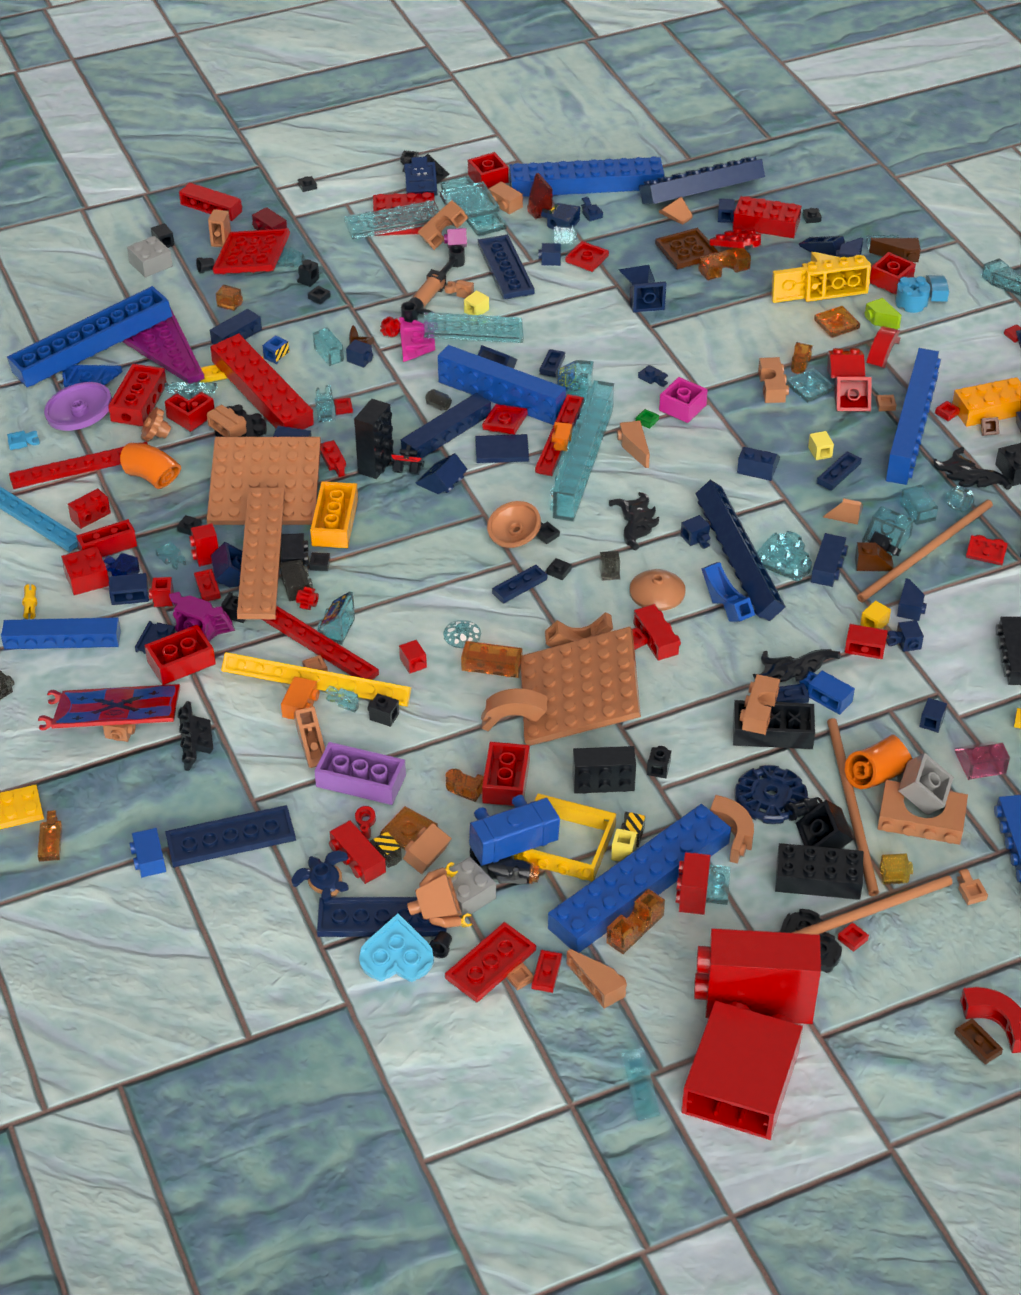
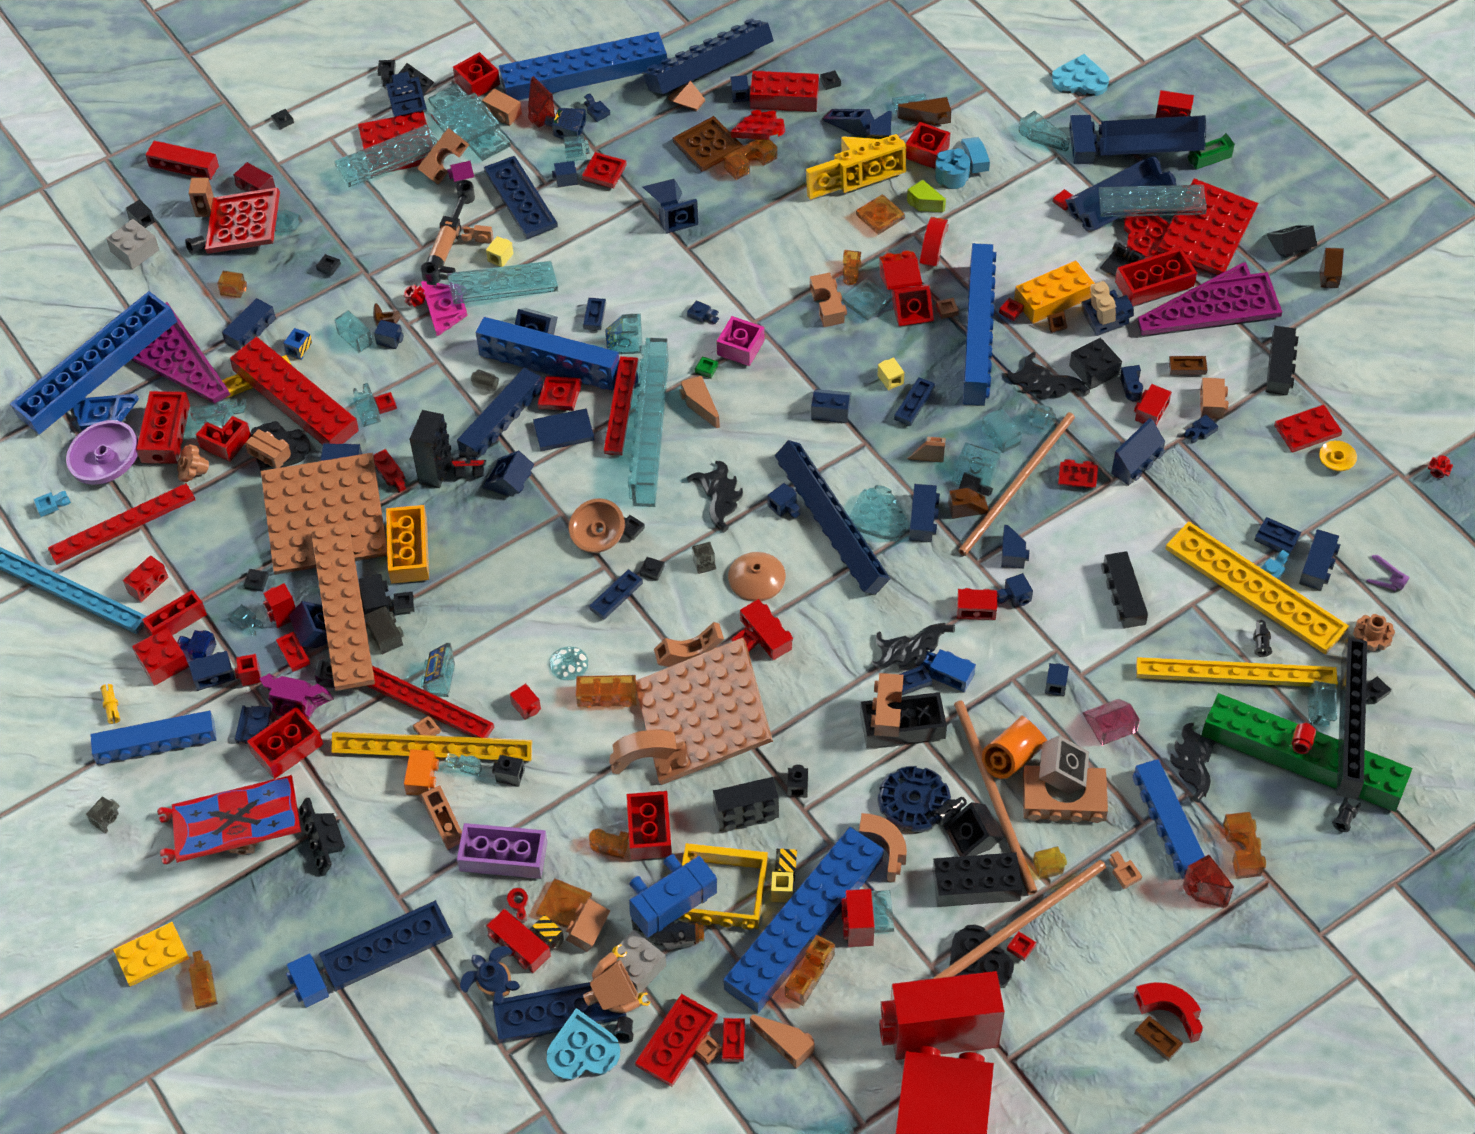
camera: 10 degrees left, 10 degrees up
orange brick [120,443,181,489] -> none
red gear [296,586,319,610] -> none
black brick [297,259,319,287] -> none
orange brick [552,422,573,451] -> none
blue arch [701,562,755,622] -> none
yellow brick [860,600,891,629] -> none

